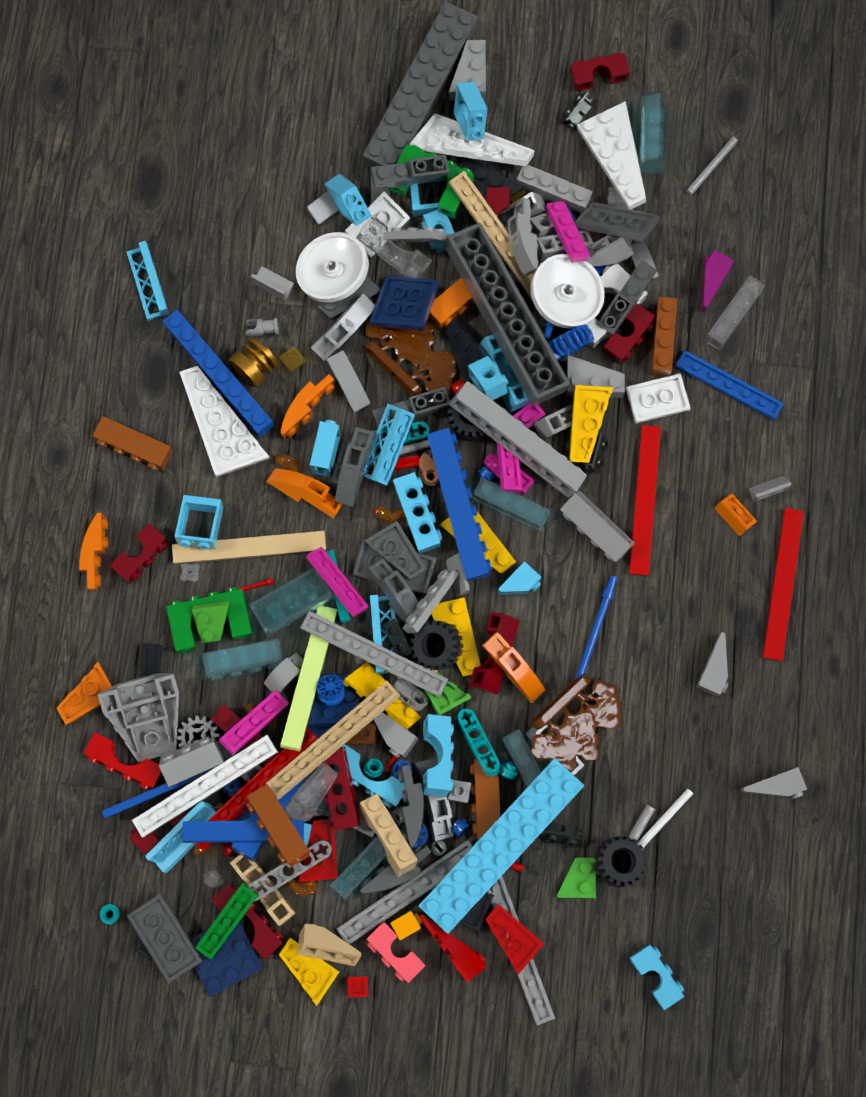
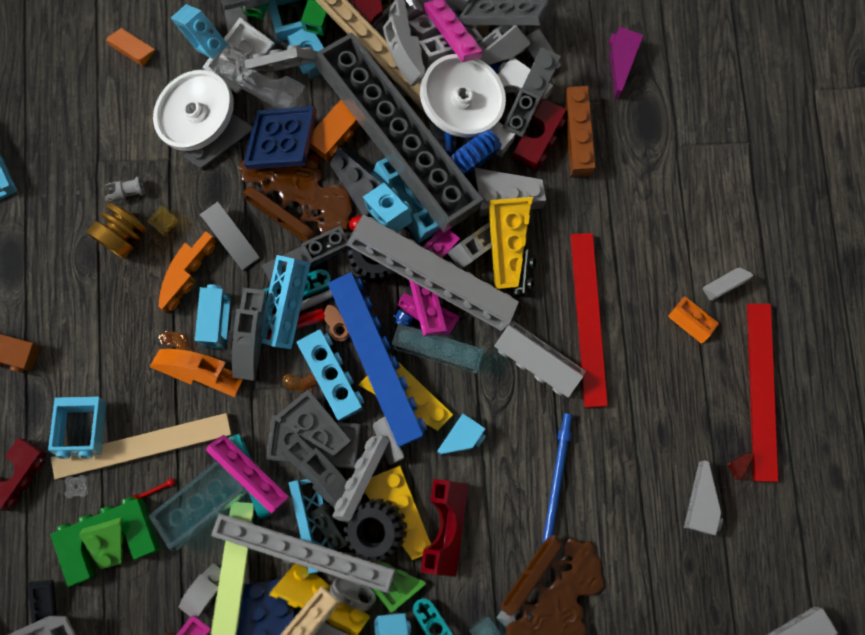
camera: 10 degrees left, 0 degrees up
blue brick [163,310,274,438] -> none
white wing [180,366,270,477] -> none
clear light blue brick [202,639,284,681] -> none
light grey panel [251,266,295,301] -> none
light grey slope [307,191,339,225] -> none
light grey slope [311,293,375,361] -> none
blue wheel [317,675,345,706] -> none
orange slope [482,632,545,703] -> none
white tile [625,373,691,424] -> none
blue tile [675,350,784,421] -> none
clear brick [705,276,765,351] -> none
none -> orange slope [106,28,156,67]
none -> clear red slope [727,452,754,479]

